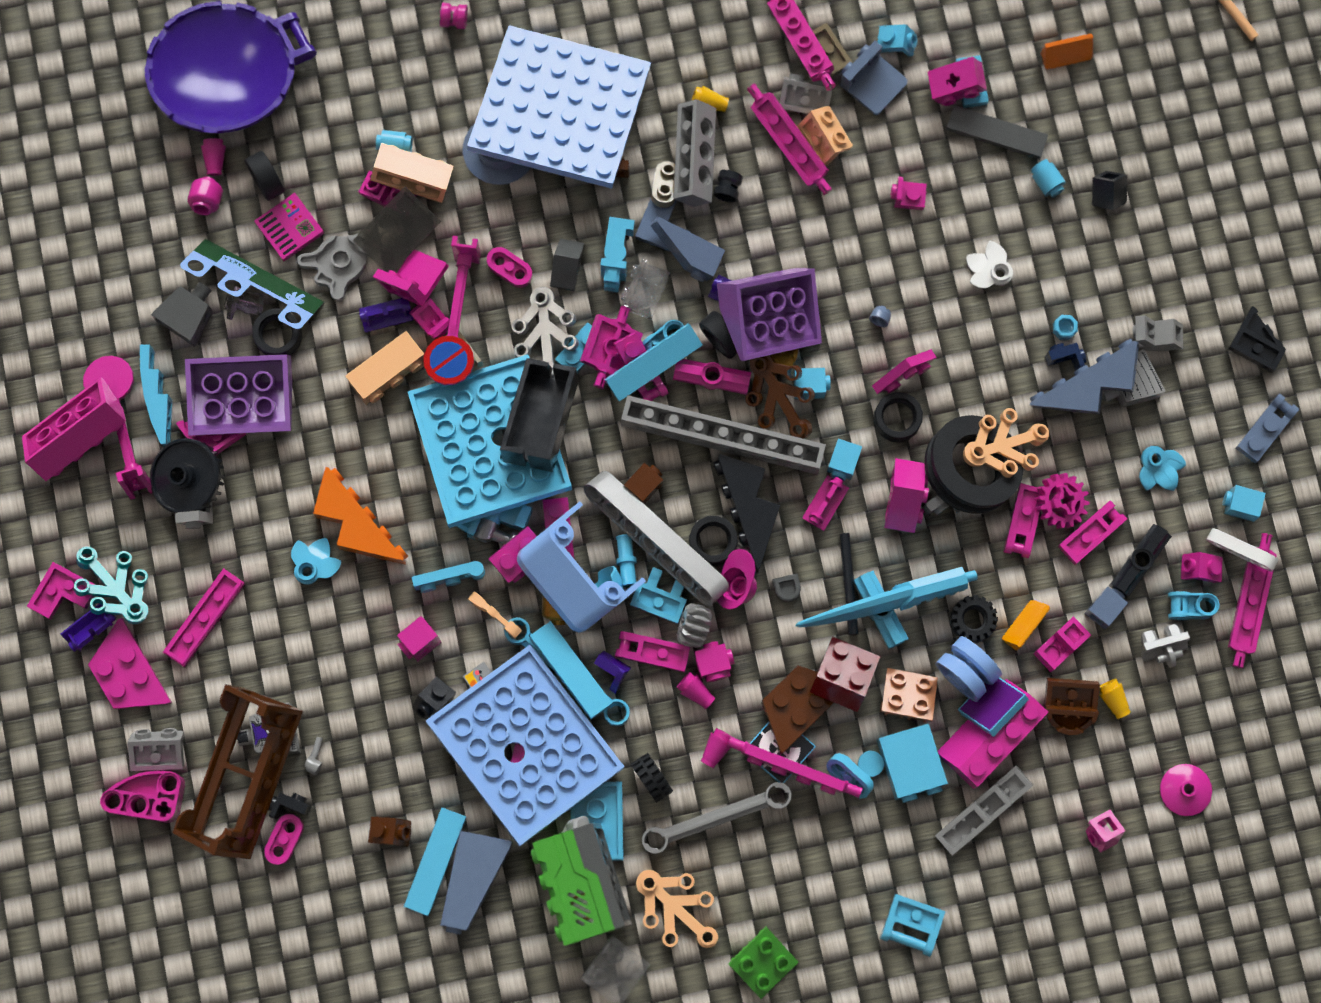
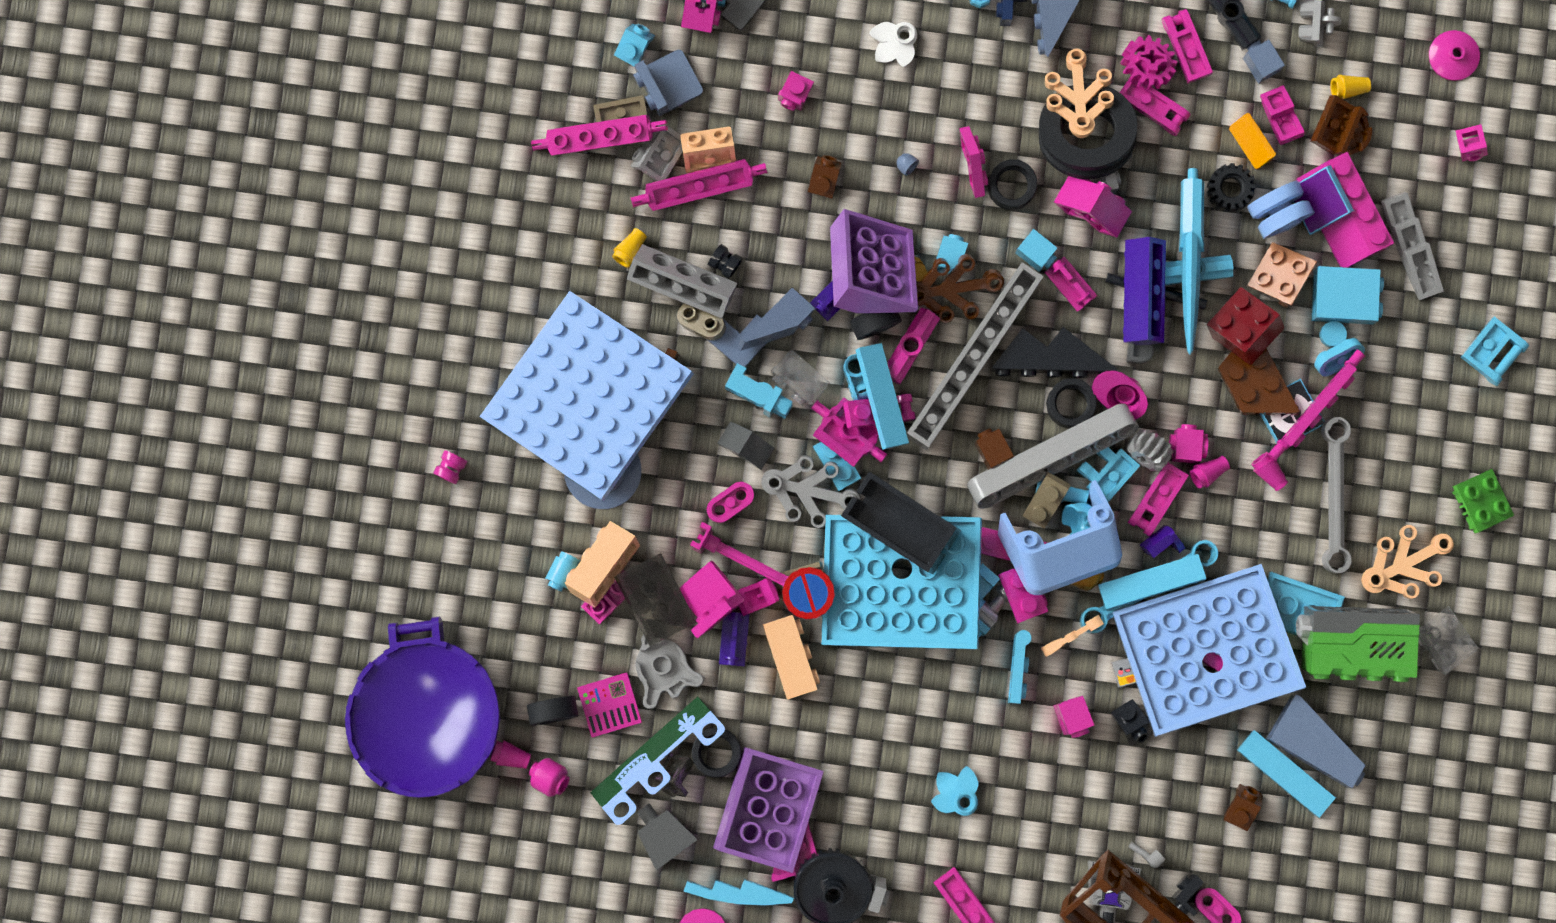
camera: 70 degrees left, 5 degrees up
orange slope [313,467,408,565] -> none
black tyre [631,753,673,803] -> none
none -> reddish brown bracket [808,155,842,198]
none -> dark tan plate [1023,472,1071,529]
none -> dark purple brick [1123,237,1166,346]

